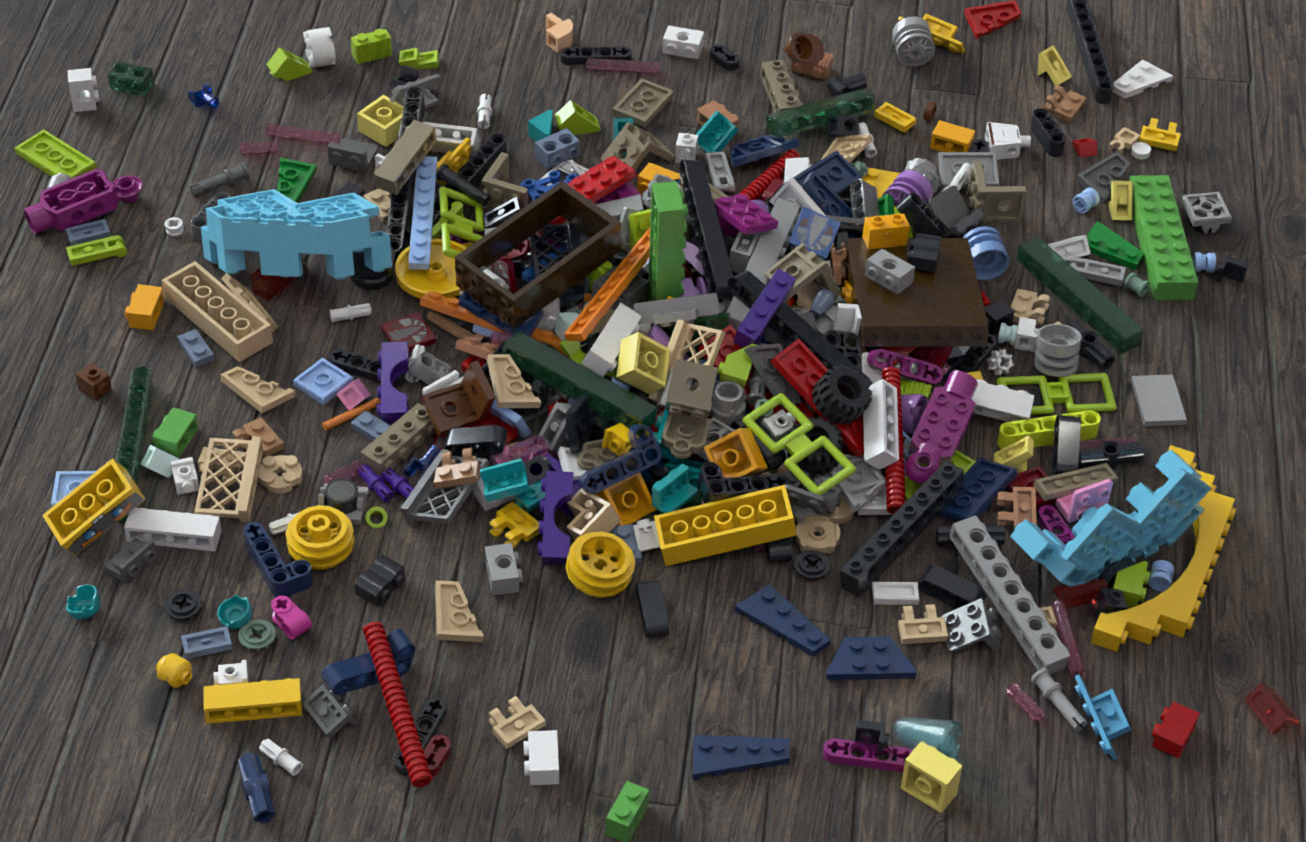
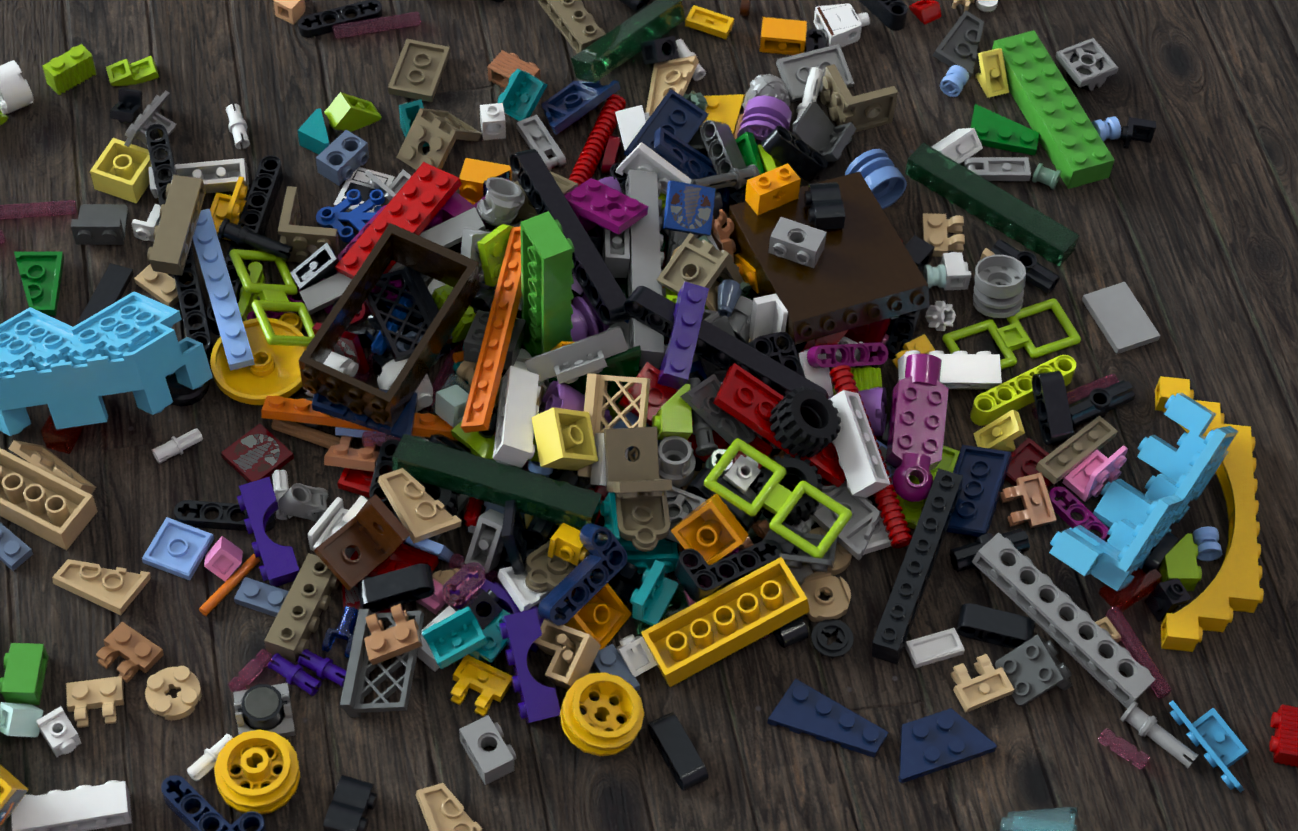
camera: 20 degrees left, 10 degrees up
tan fence [194,436,264,523] -> none
lime piece [365,507,388,529] -> none

